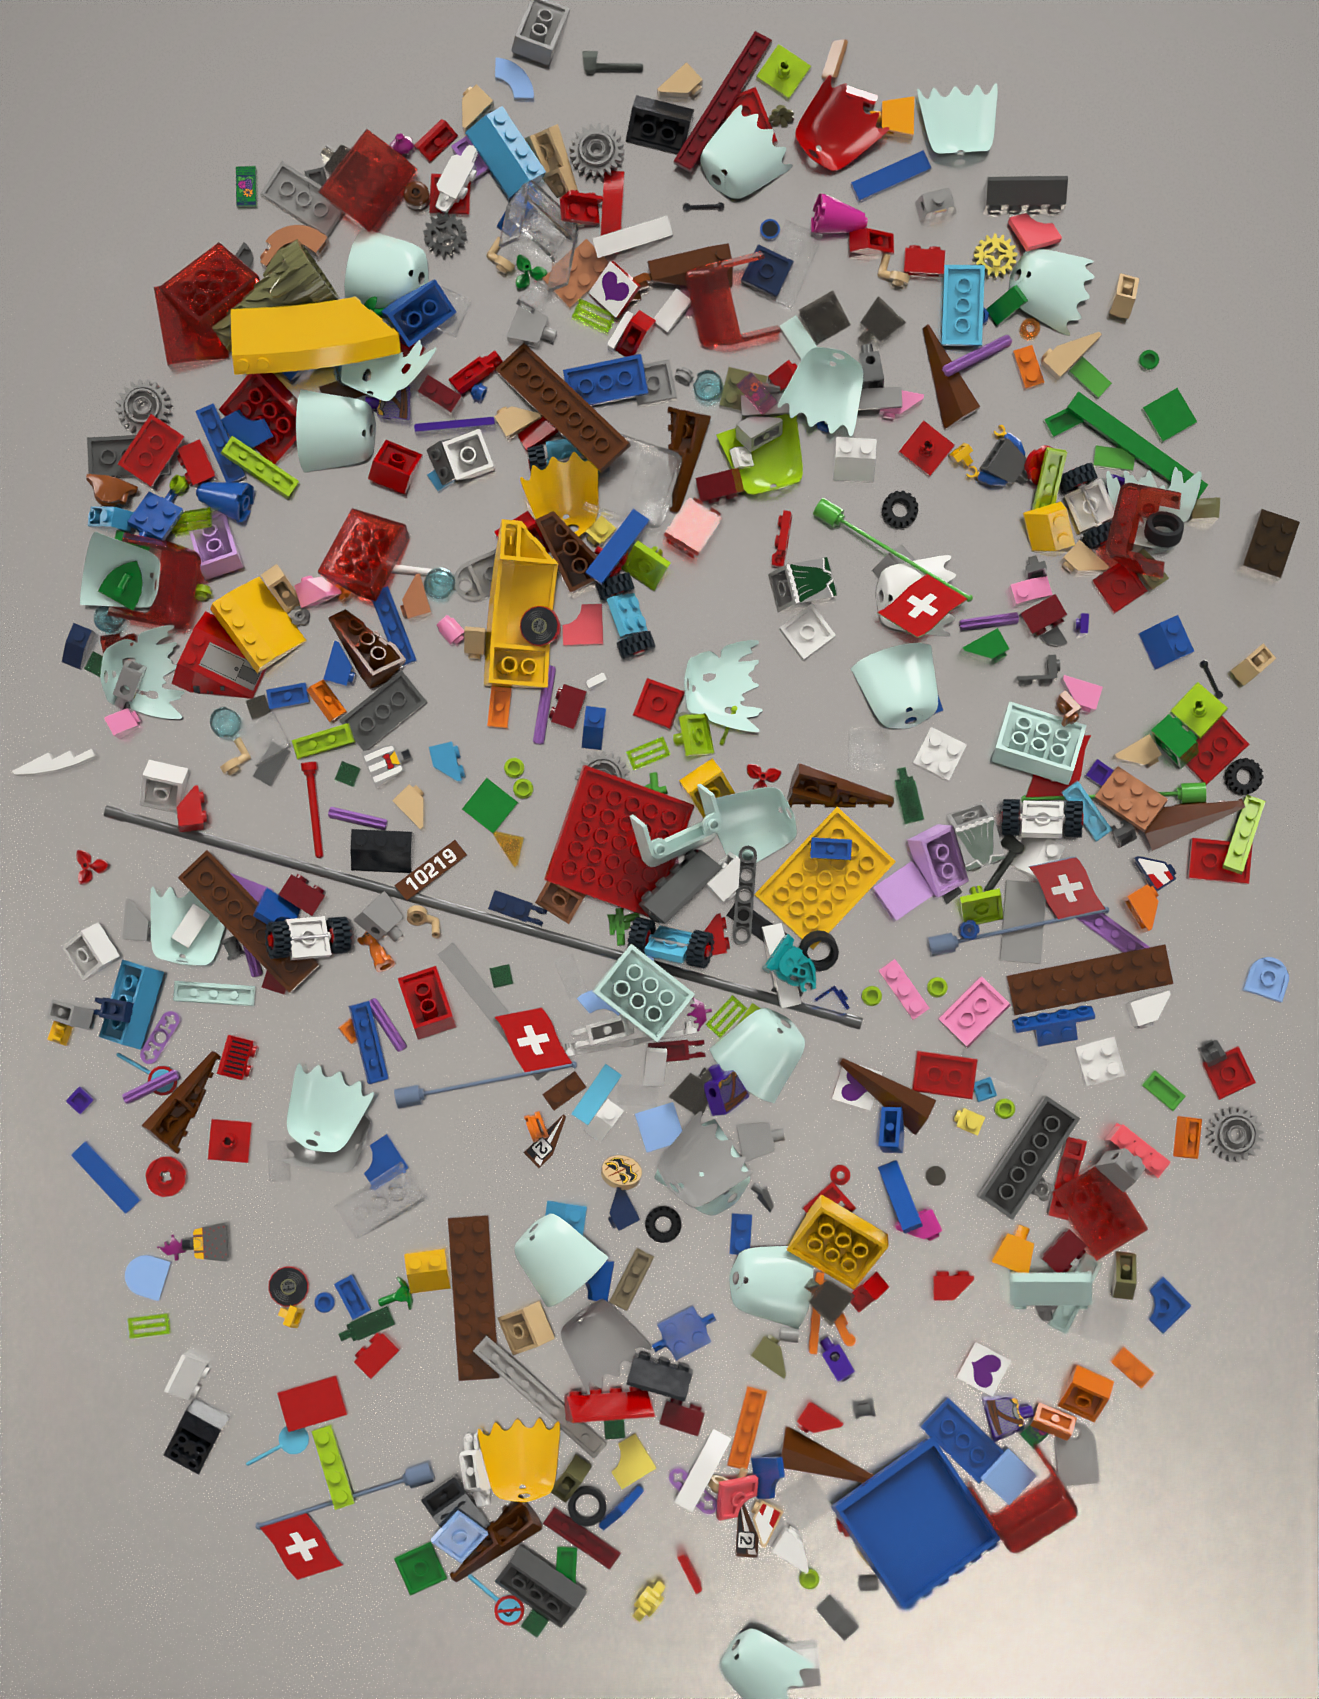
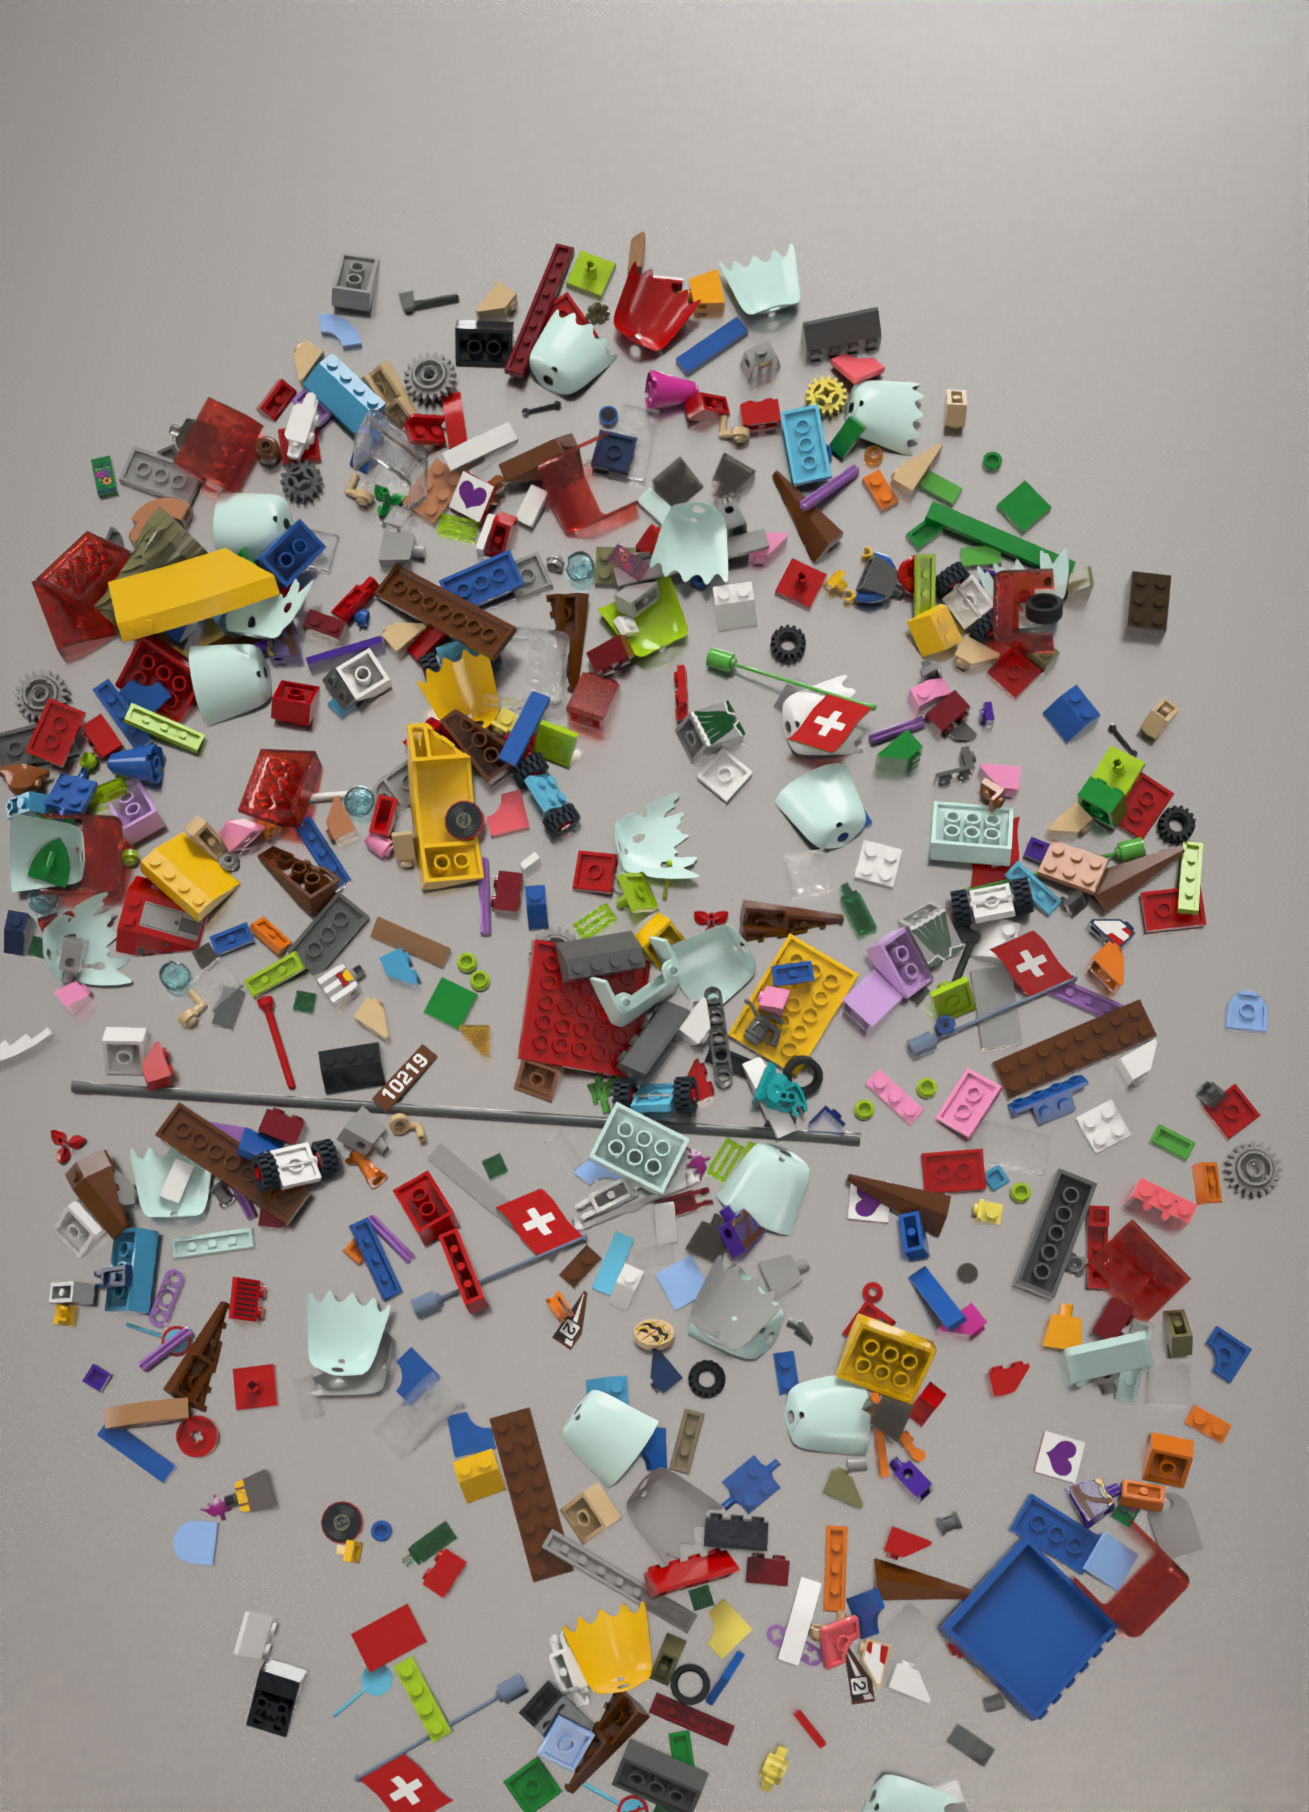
camera: 10 degrees left, 10 degrees down
clear neon green tile [127,1313,171,1339] -> none
blue slope [323,641,356,688] -> none
medium lavender axle [328,807,387,830] -> none
blue plate [334,1274,371,1320] -> none
green plant [378,1277,413,1310] -> none
magenta piece [390,133,414,156] -> none
orange plate [487,686,512,729] -> none
dark blue hinge [488,890,547,926] -> none
lime plate [799,1569,820,1590] -> none
light grey torso [1095,1148,1145,1192] -> none
none -> reddish brown wedge [65,1150,128,1240]
none -> medium nougat slope [105,1397,189,1430]
none -> red slope [369,794,398,837]
none -> medium nougat slope [370,917,451,969]
none -> red brick [438,1228,489,1315]
none -> blue tile [447,1412,496,1458]
none -> dark grey slope [555,931,646,983]
none -> dark grey piece [743,999,784,1047]
none -> bright pink slope [757,986,790,1017]

